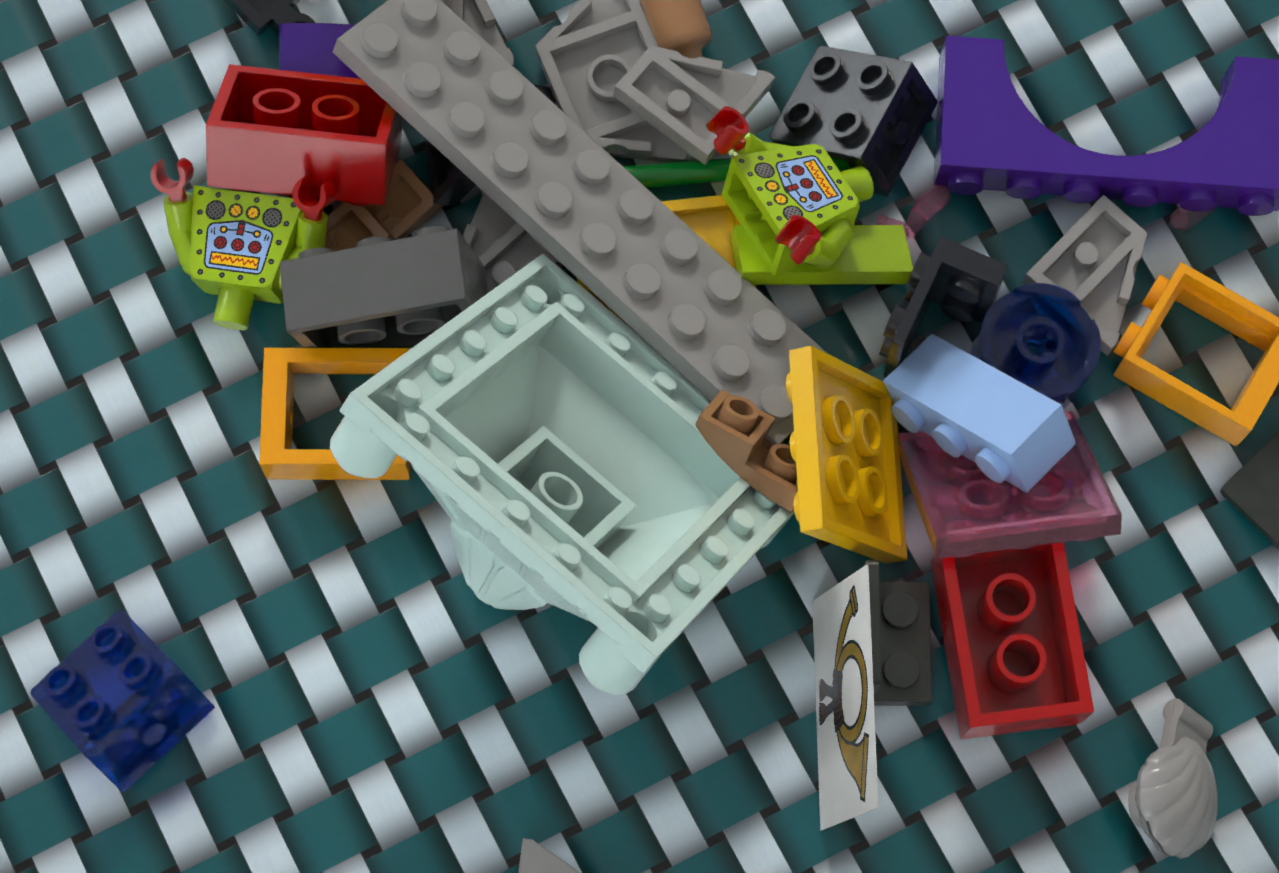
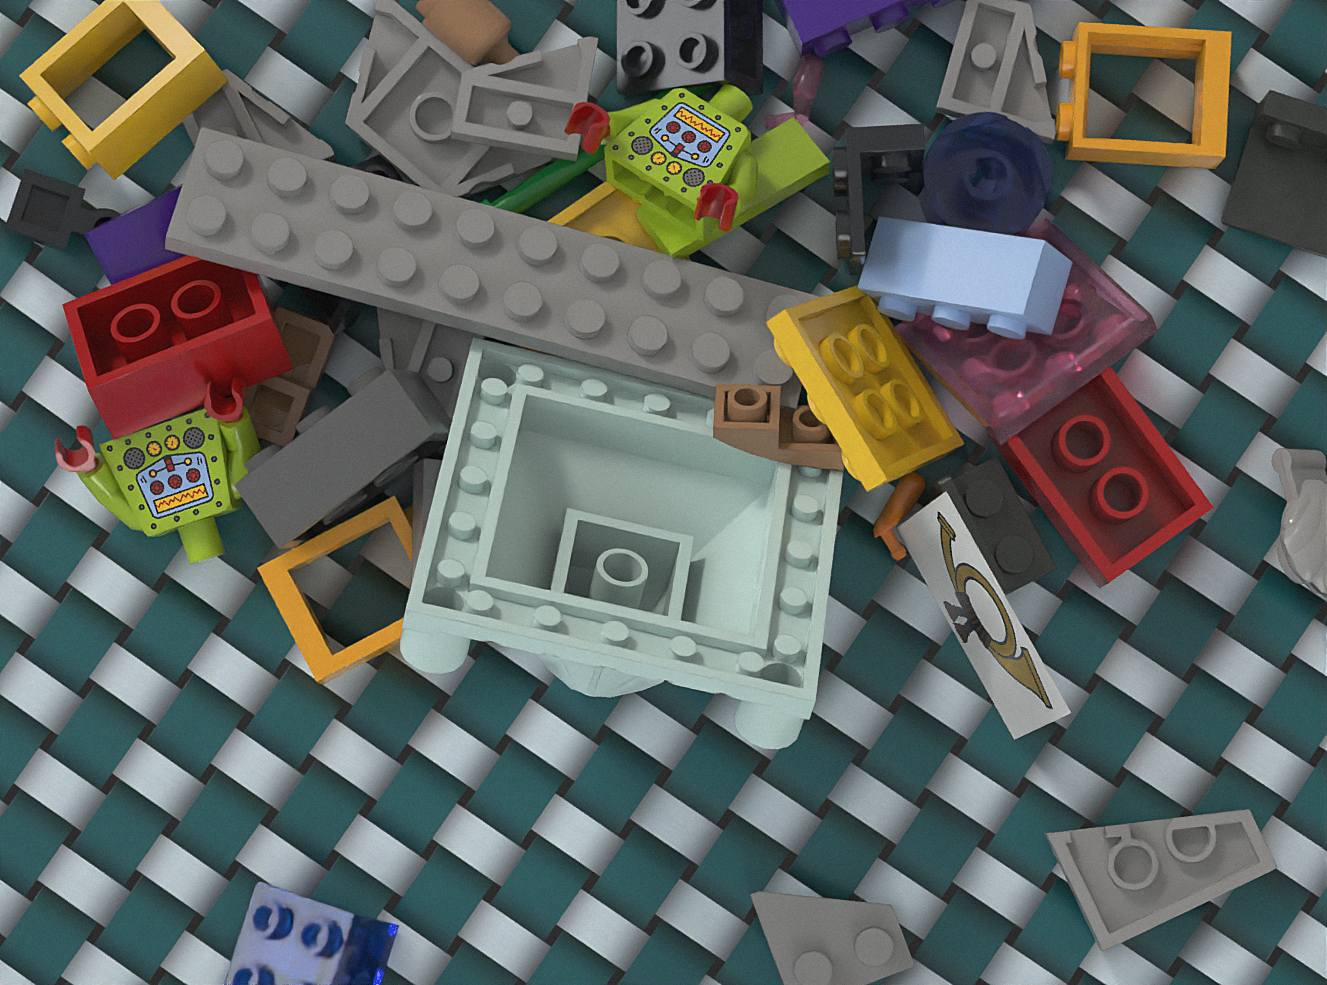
camera: 25 degrees left, 10 degrees up
none -> orange piece [873,472,926,561]

